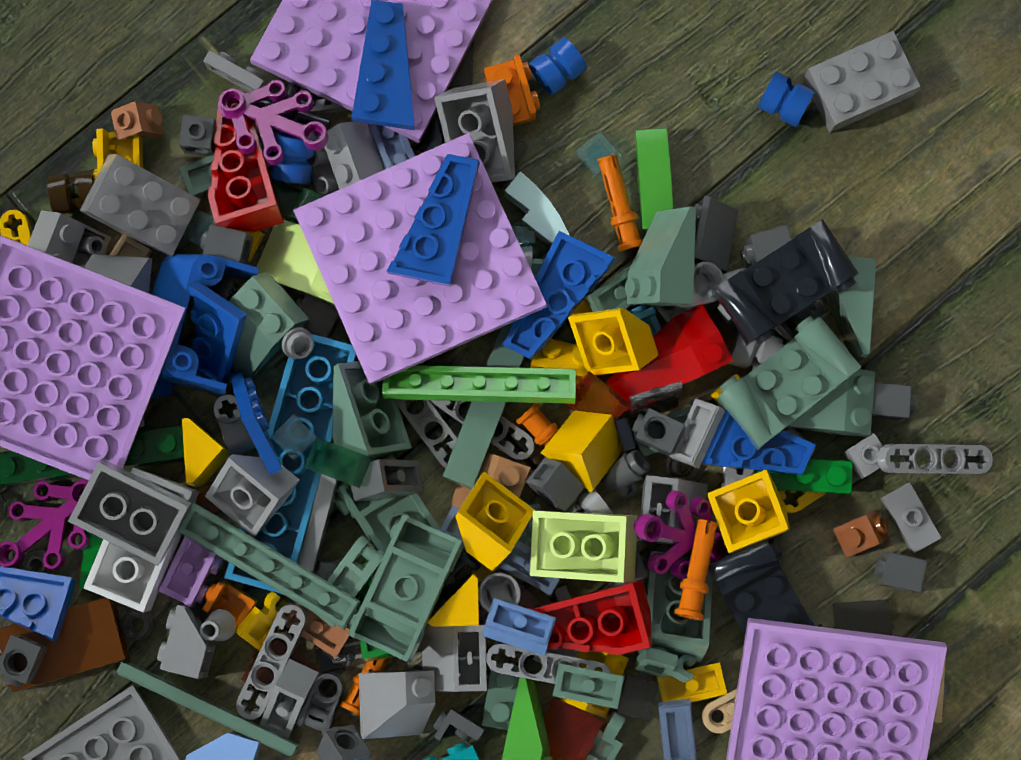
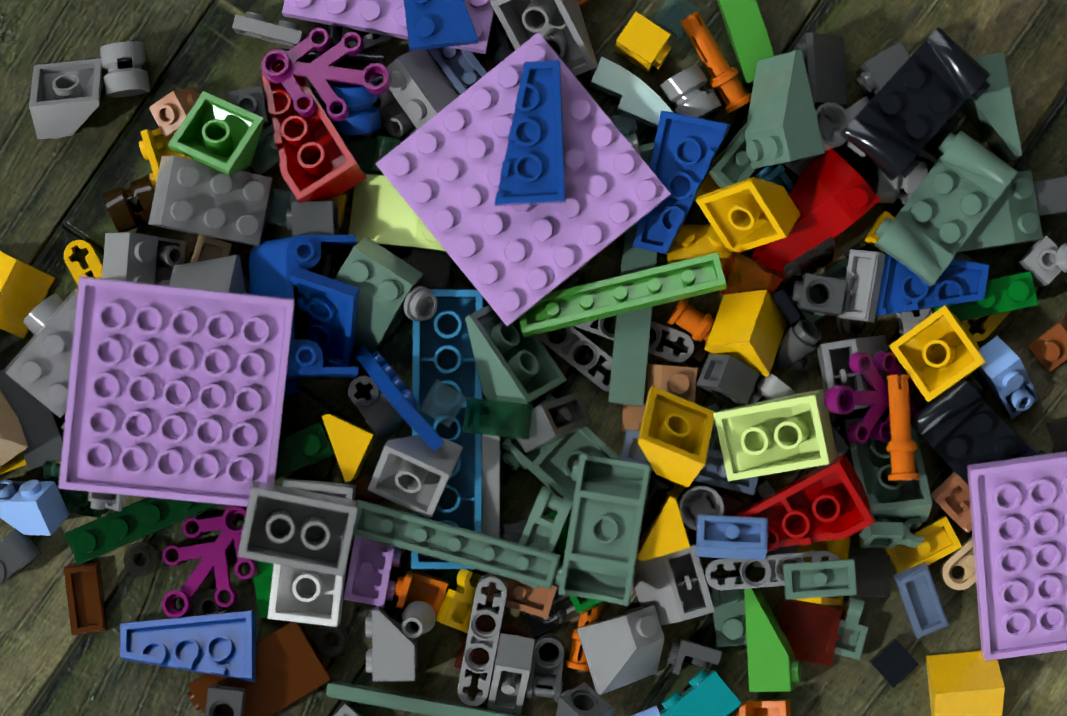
camera: 15 degrees left, 5 degrees up
none -> light grey slope [29,58,103,139]
none -> light grey wheel [100,41,151,97]
none -> bright green slope [168,91,264,175]
none -> yellow brick [614,12,671,73]
none -> light grey wheel [660,64,722,119]
none -> nougat bracket [930,472,972,533]
none -> light blue slope [976,336,1039,419]

